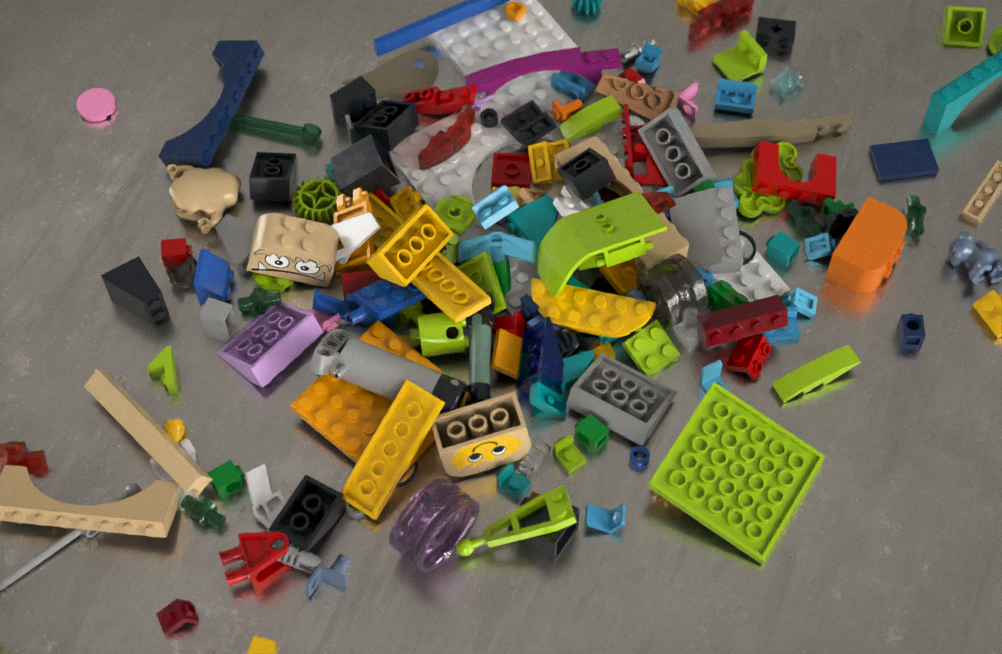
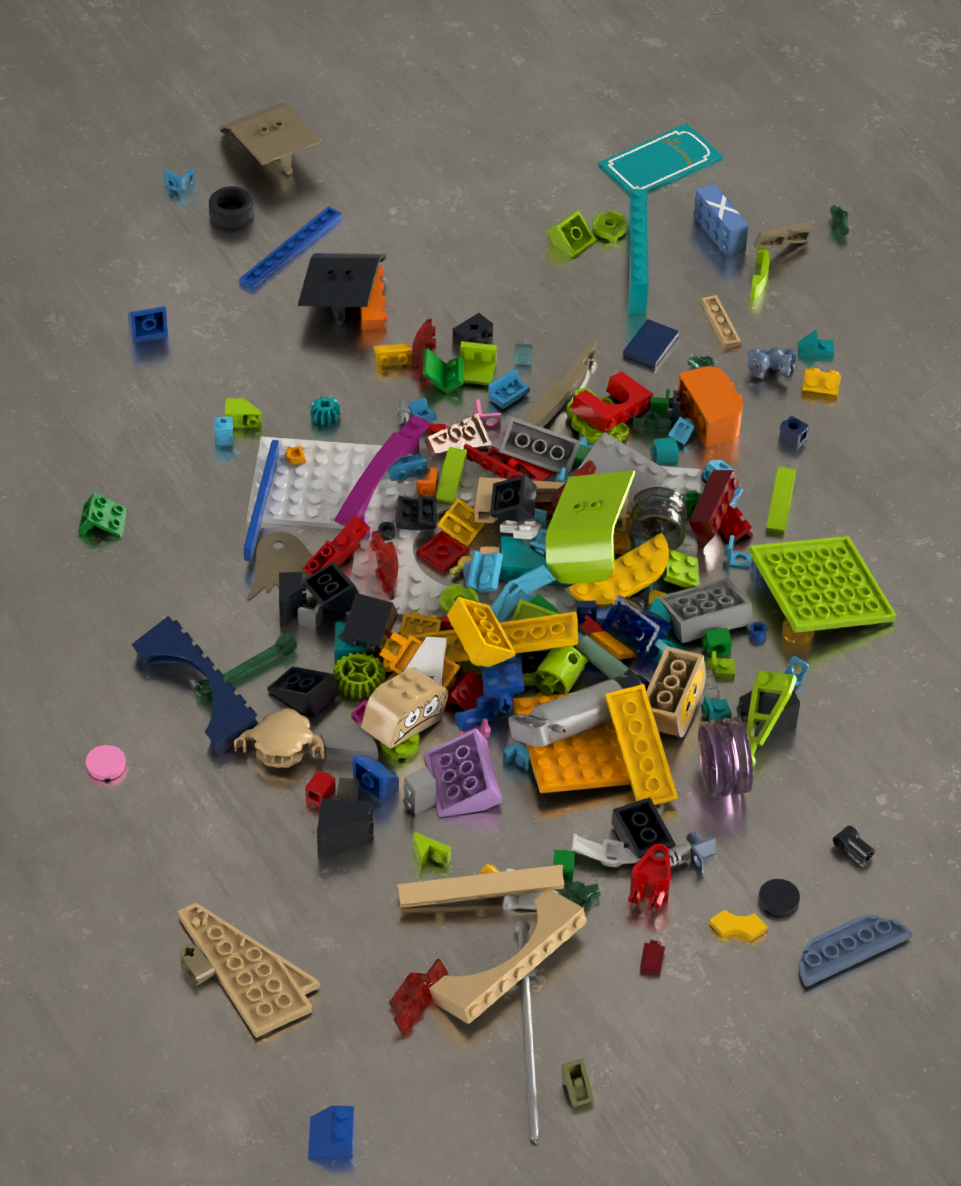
camera: 55 degrees left, 10 degrees down
clear green axle [237,287,282,315] -> none
none -> green bracket [423,348,464,394]

